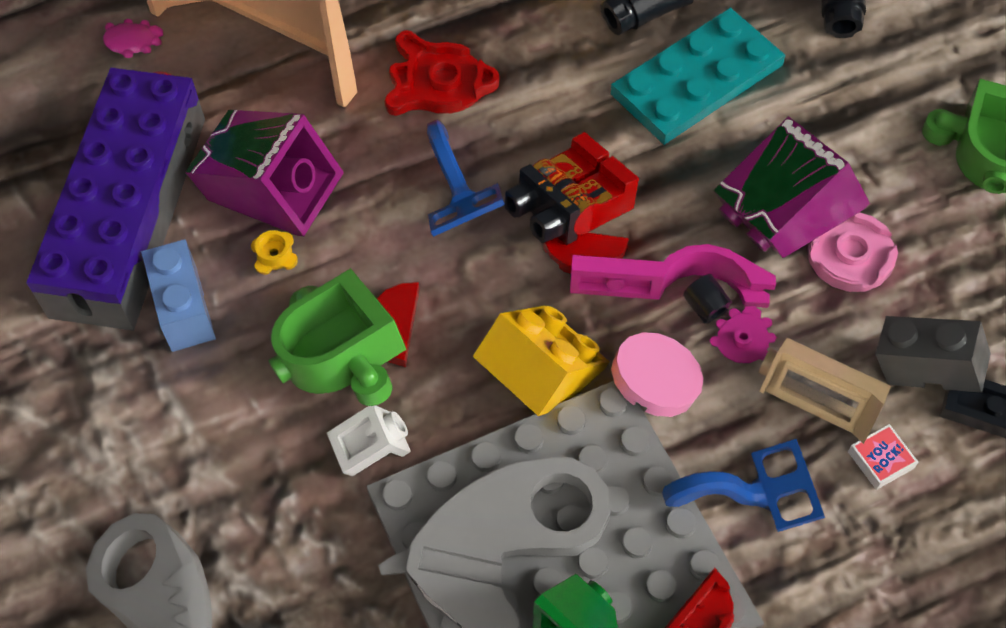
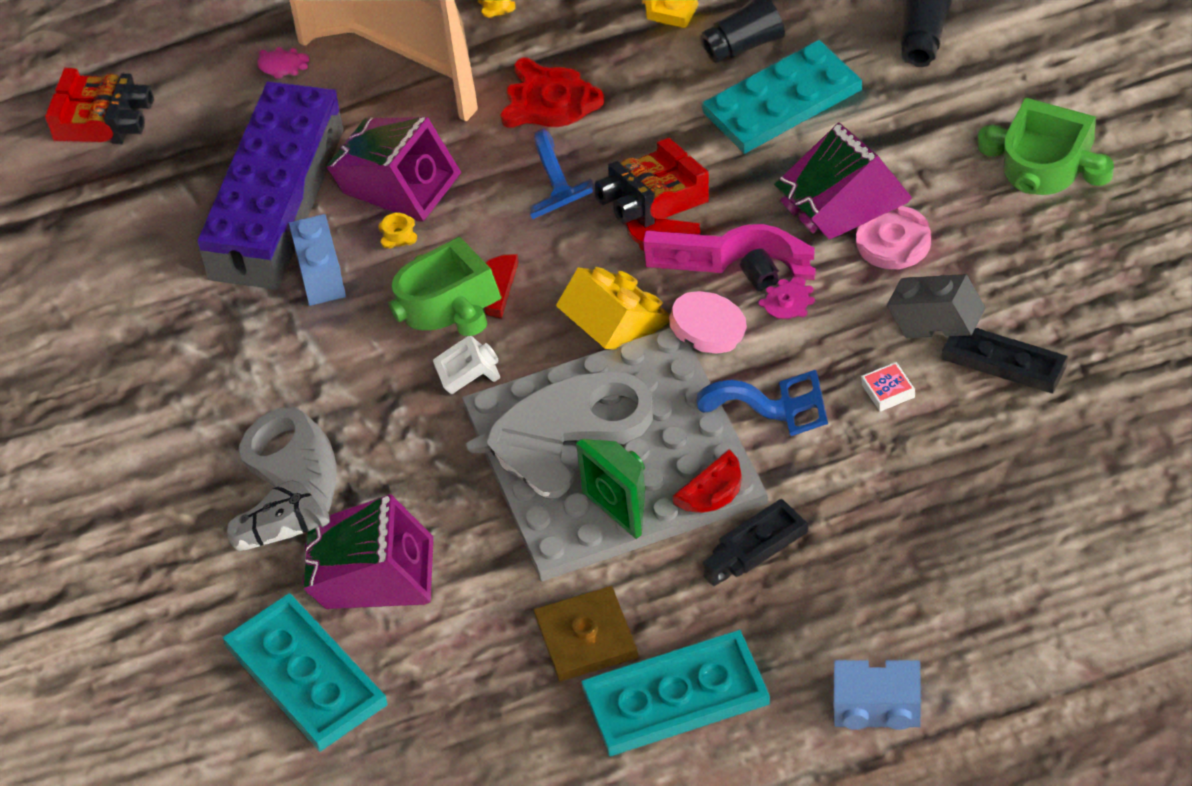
camera: 10 degrees right, 10 degrees down
tan window [759,338,891,444] -> none

